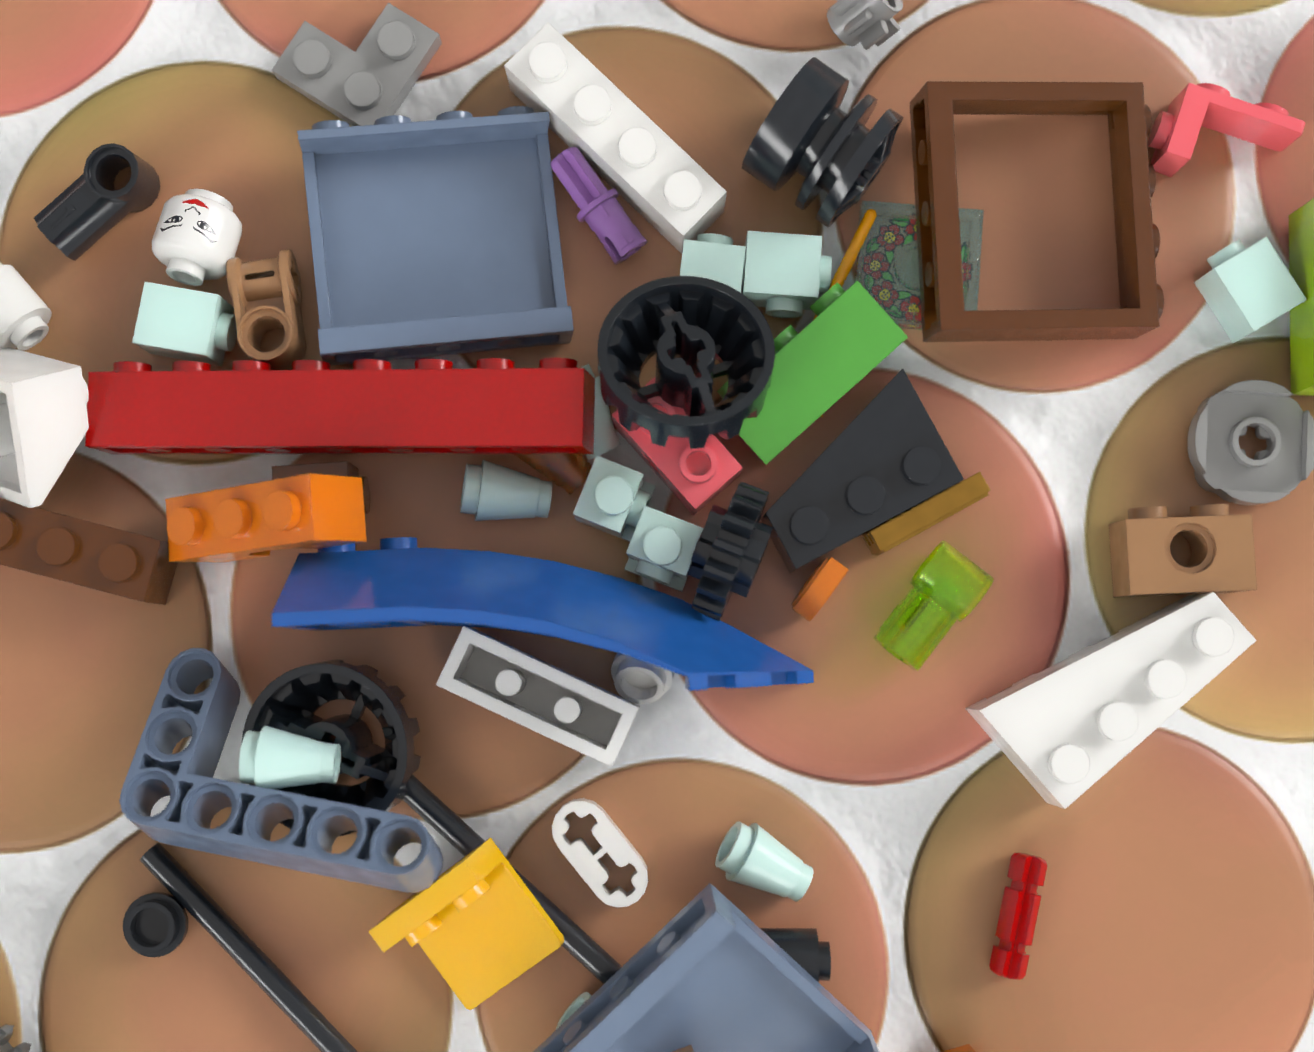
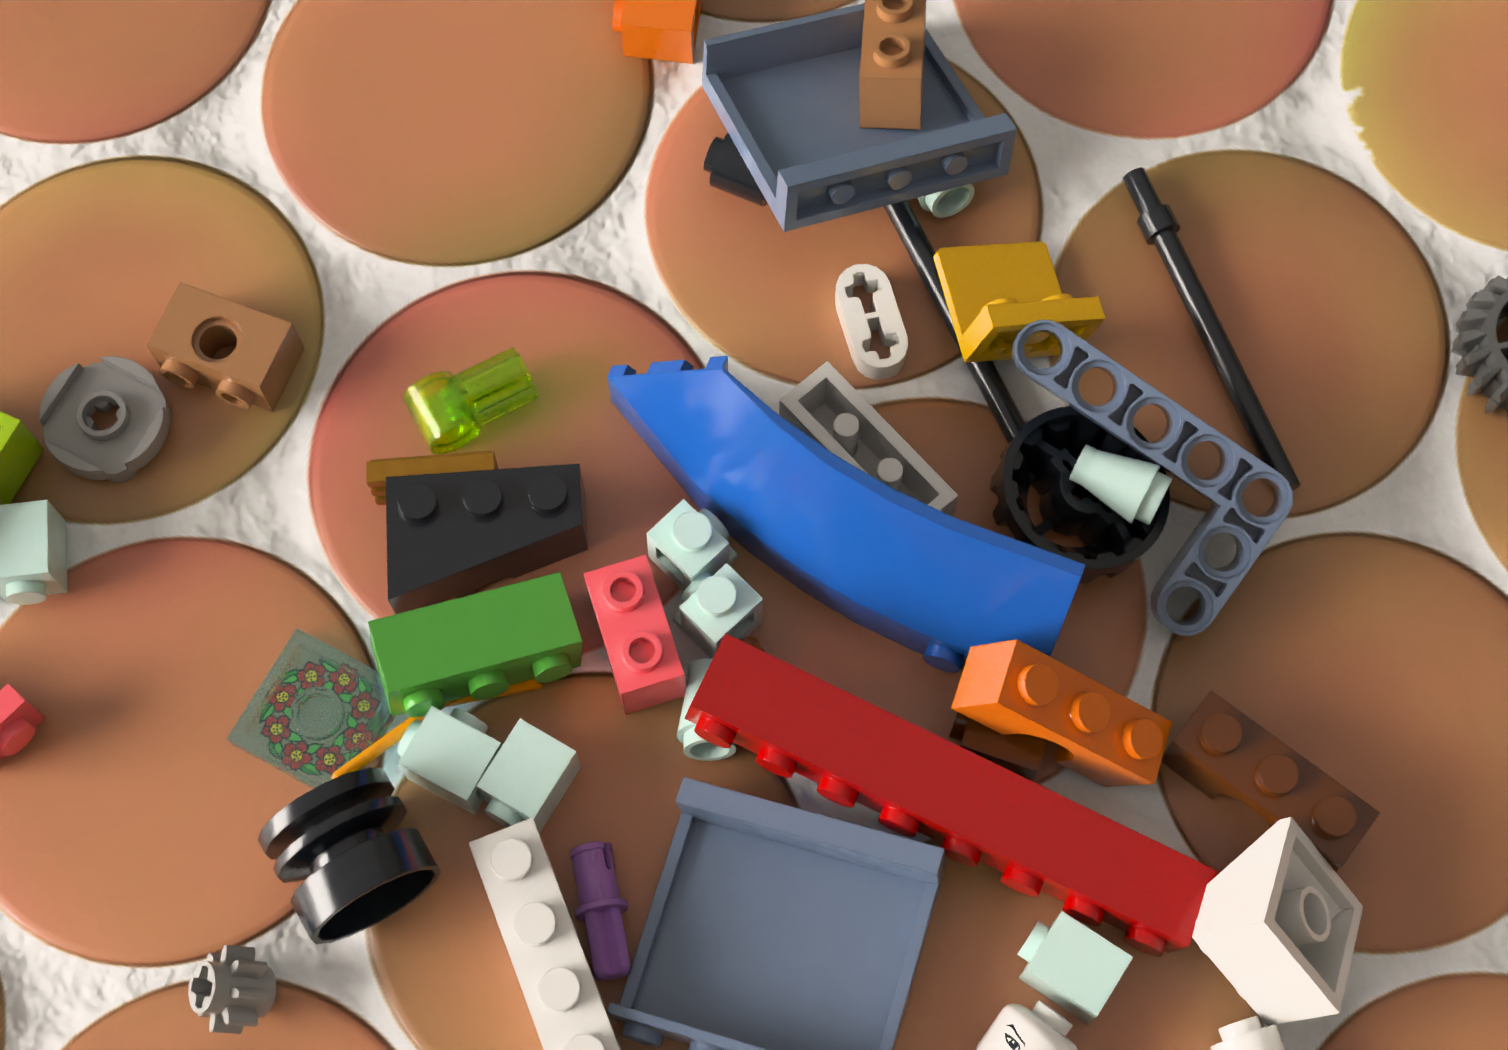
camera: 155 degrees left, 15 degrees down
black plate [123,892,188,957] -> none
medium nougat piece [226,249,306,370] -> none
light aqua cone [460,460,552,521] -> none
black gear [598,276,775,449] -> none
black gear [687,482,774,621] -> none
light aqua cone [715,821,814,902] -> none
orange tile [791,557,849,622] -> none
reddish brown window [910,81,1164,342] -> none
white wedge [965,592,1257,809] -> none
red axle [989,853,1047,980] -> none

